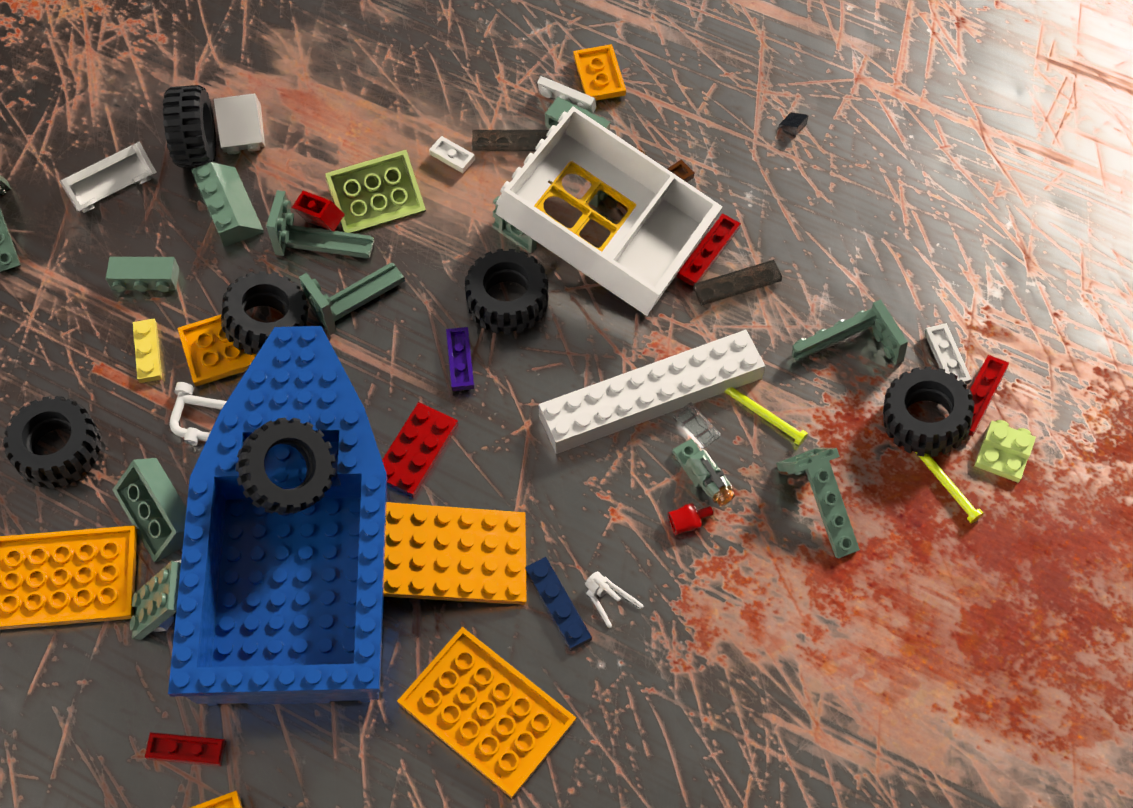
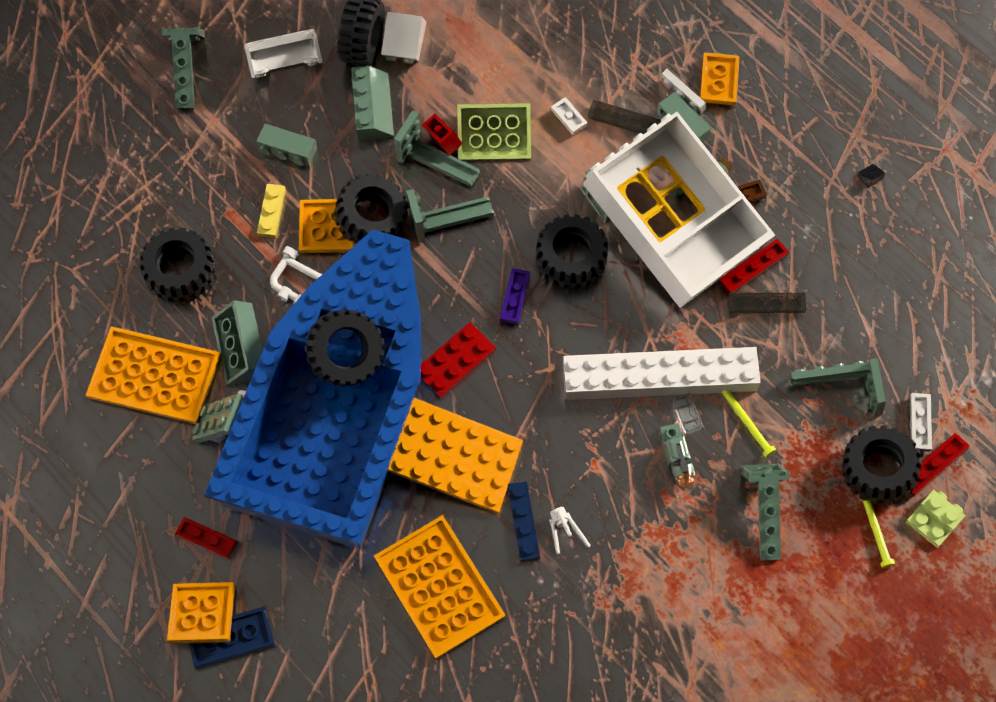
camera: 20 degrees right, 5 degrees up
red piece [667,503,713,535] -> none

